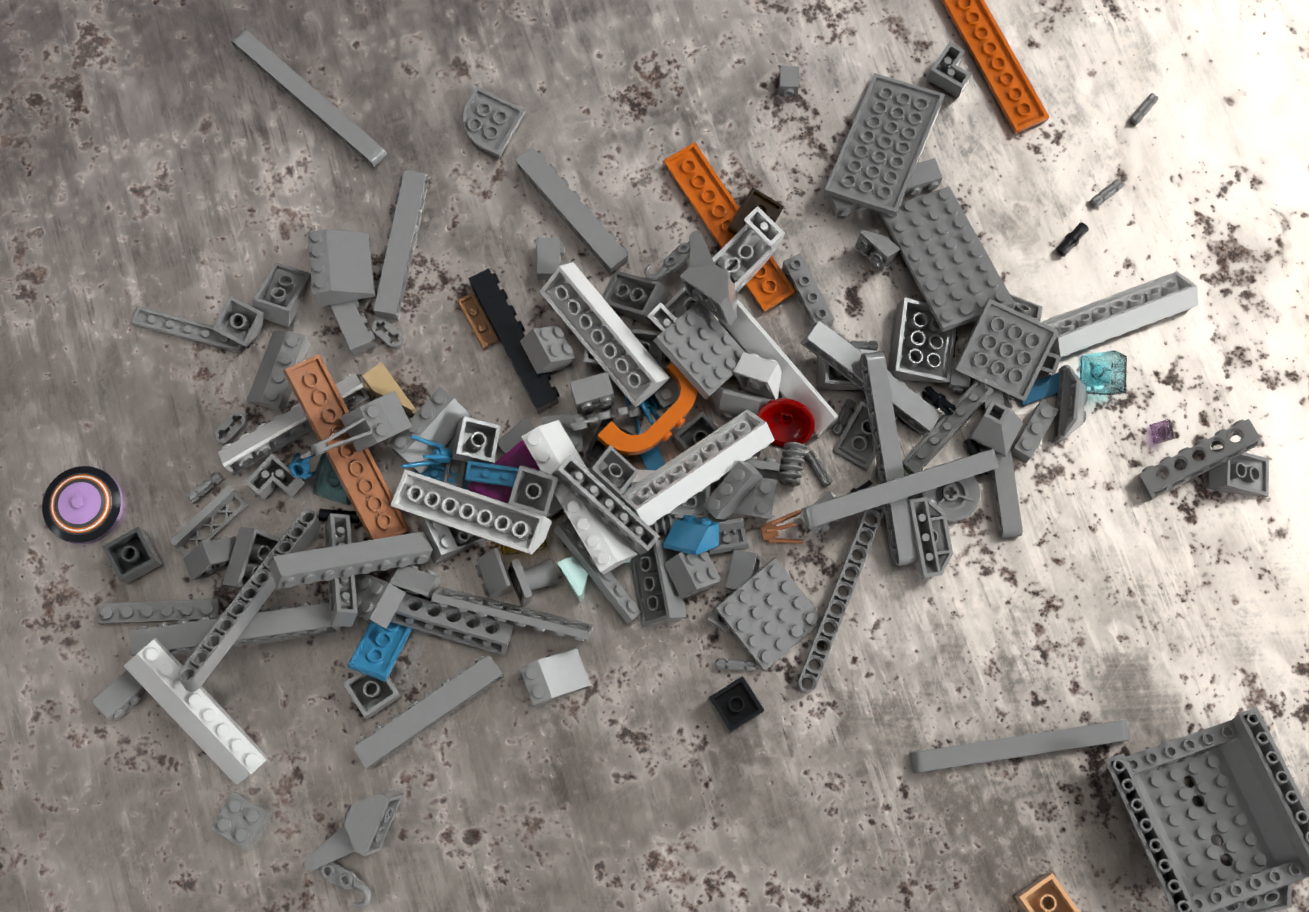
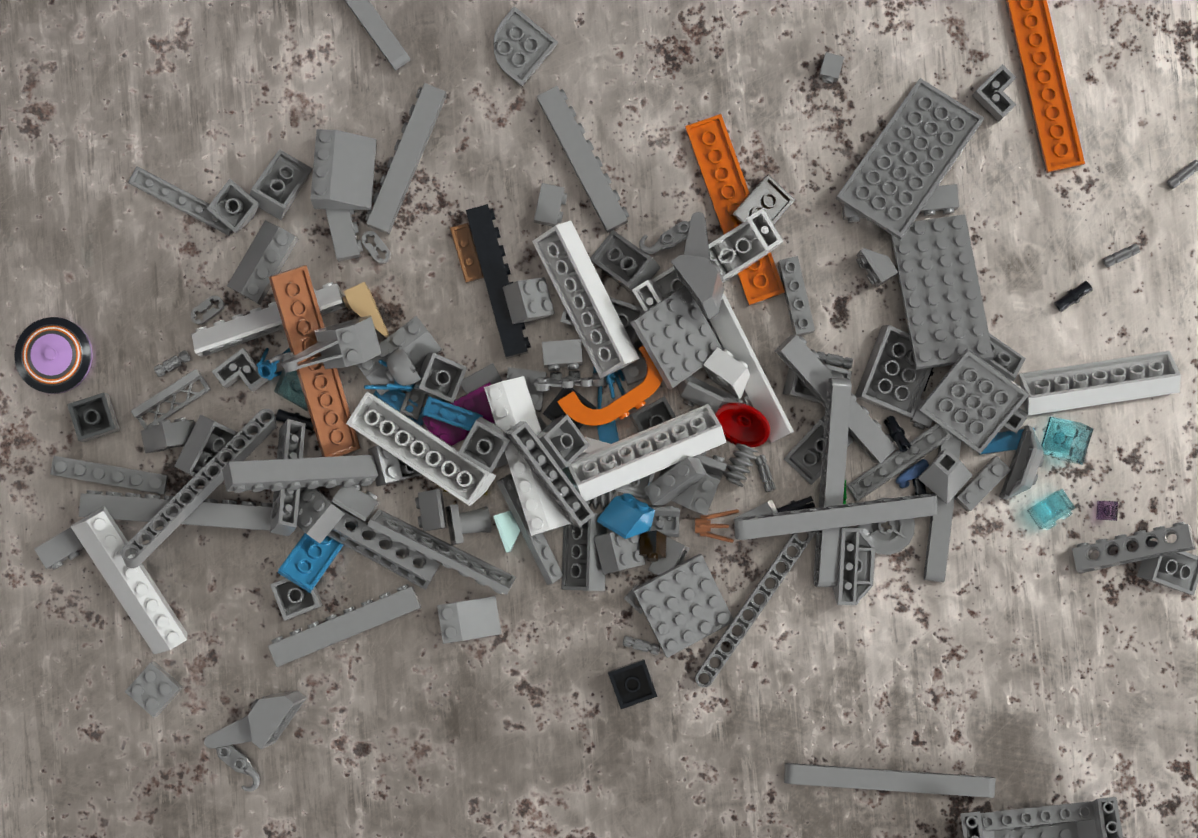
camera: 10 degrees right, 10 degrees up
light grey axle [832,399,856,435] -> none
none -> light grey cylinder [385,346,421,386]
none -> dark brown brick [639,530,667,562]
none -> medium blue arm [896,459,929,489]
none -> clear light blue brick [1027,489,1075,530]

